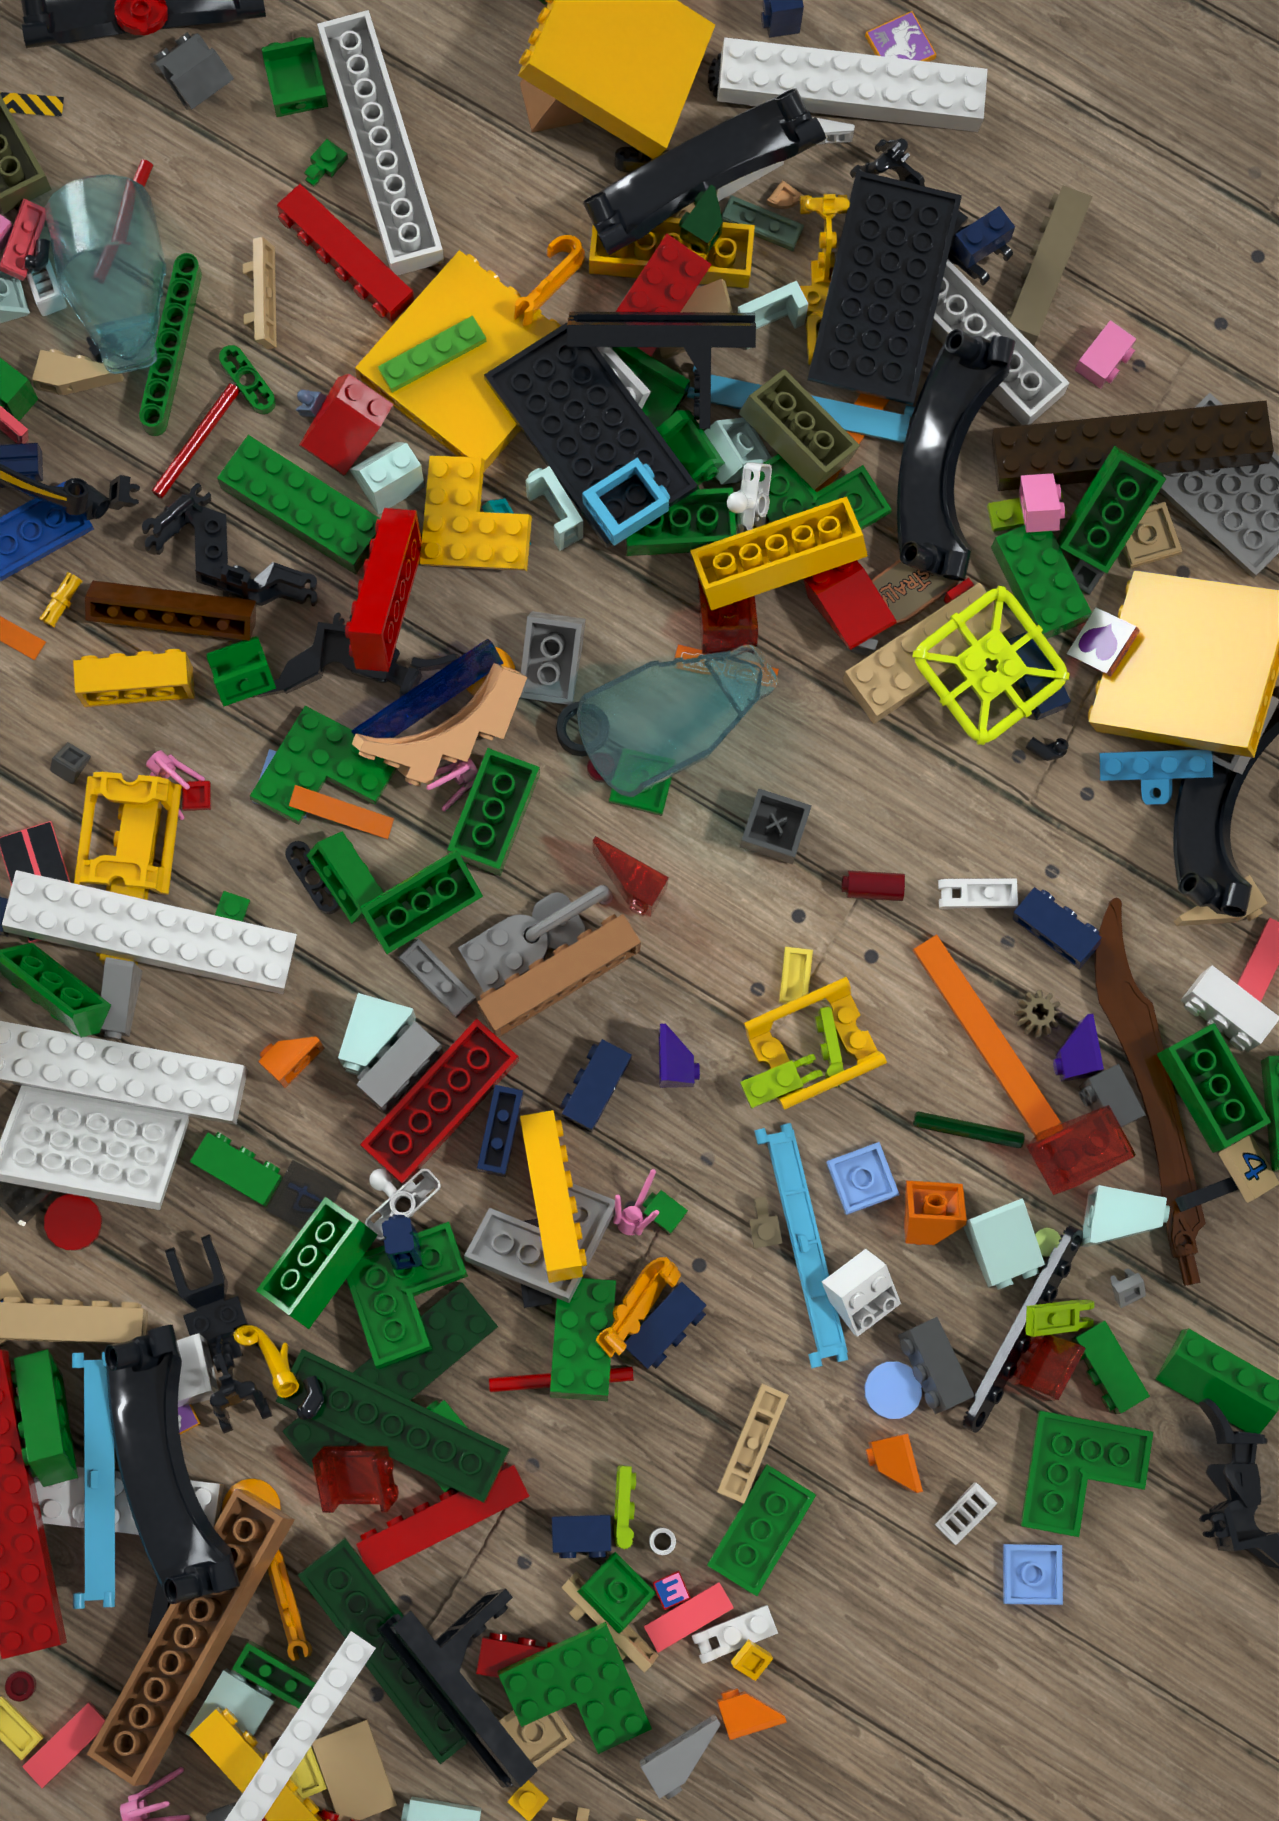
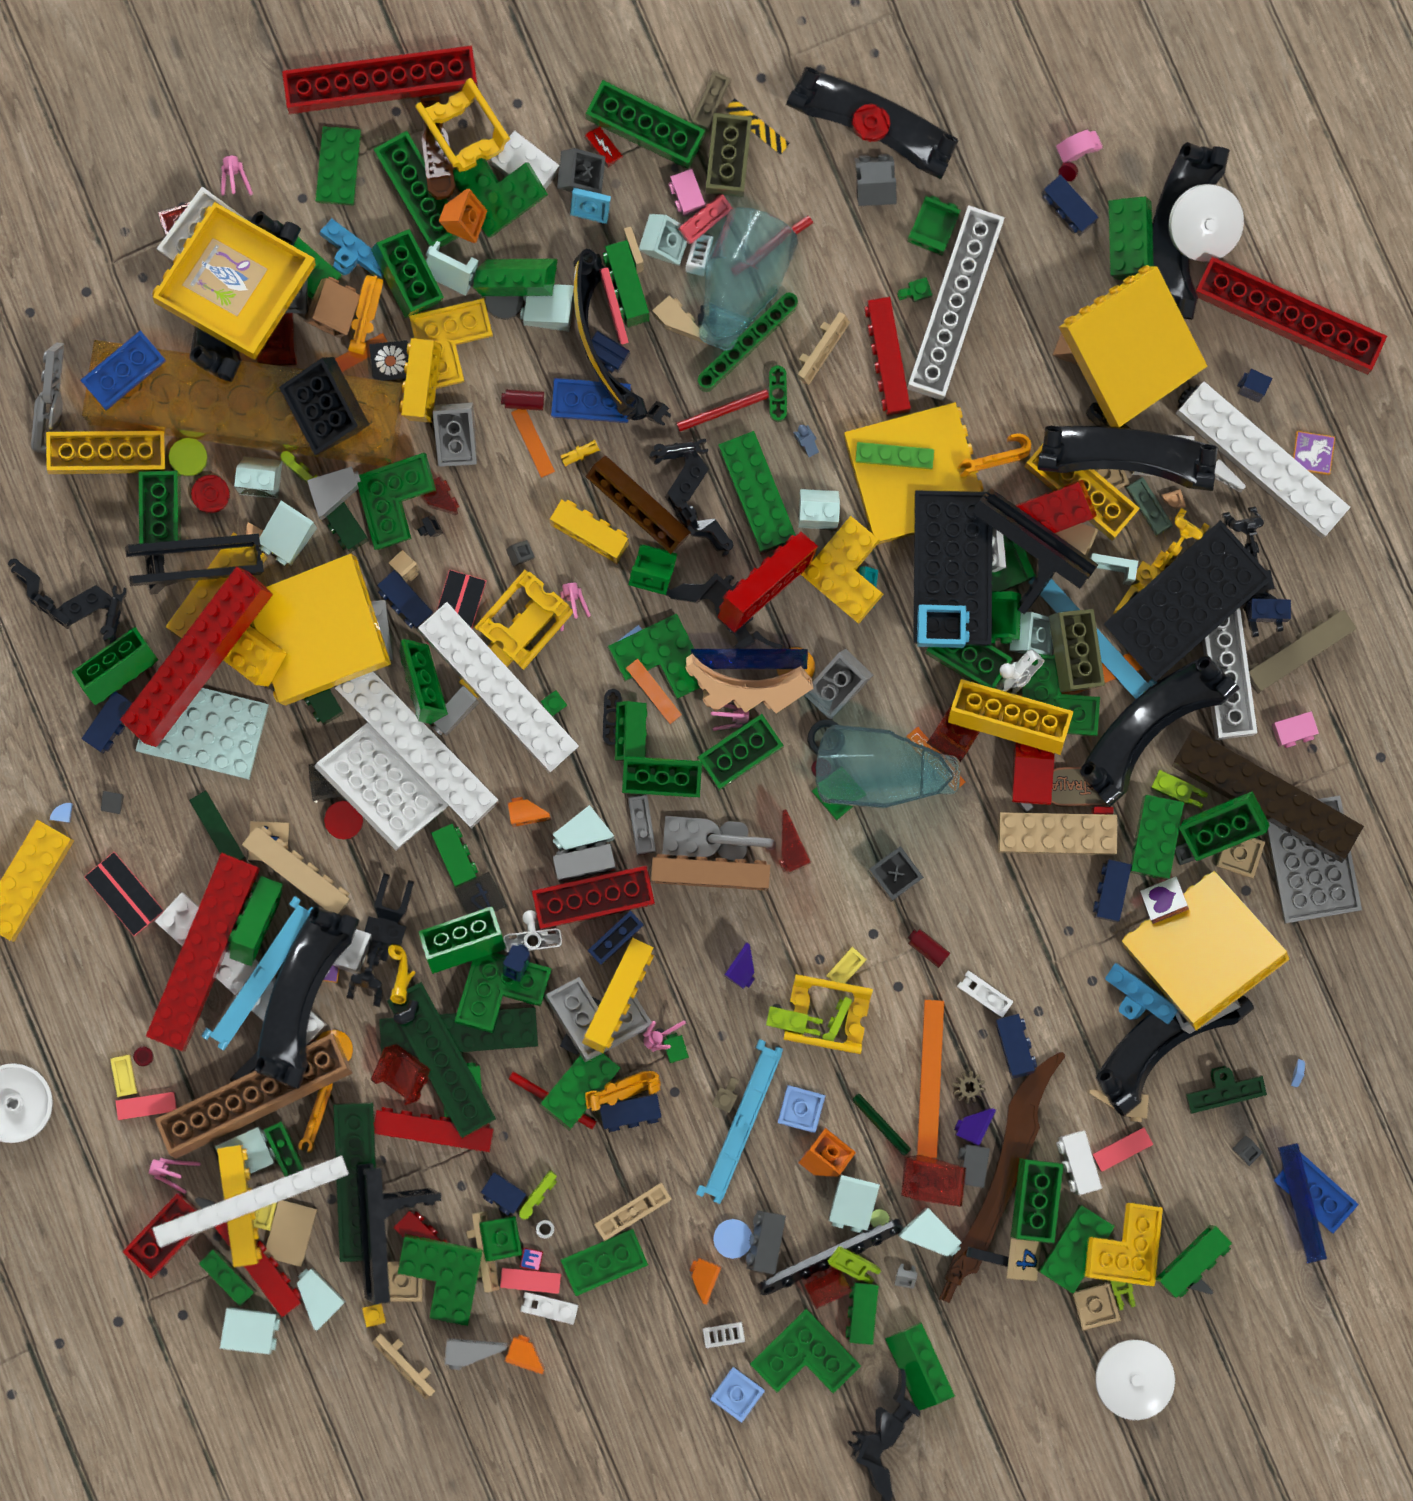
camera: 35 degrees right, 5 degrees up
black arm [25,239,50,272] -> none
red tile [182,781,211,811] -> none
red slope [299,374,393,476] -> none
light aqua panel [526,466,583,551] -> none
dark blue brick [560,1039,632,1133] -> none
dark green slope [679,185,723,255] -> none
yellow tile [731,1639,773,1681] -> none
white slope [822,1249,901,1337] -> none
neon yellow plate [912,586,1070,745] -> none
bright pink brick [1019,473,1065,533] -> none
black arm [1026,737,1069,761] -> none

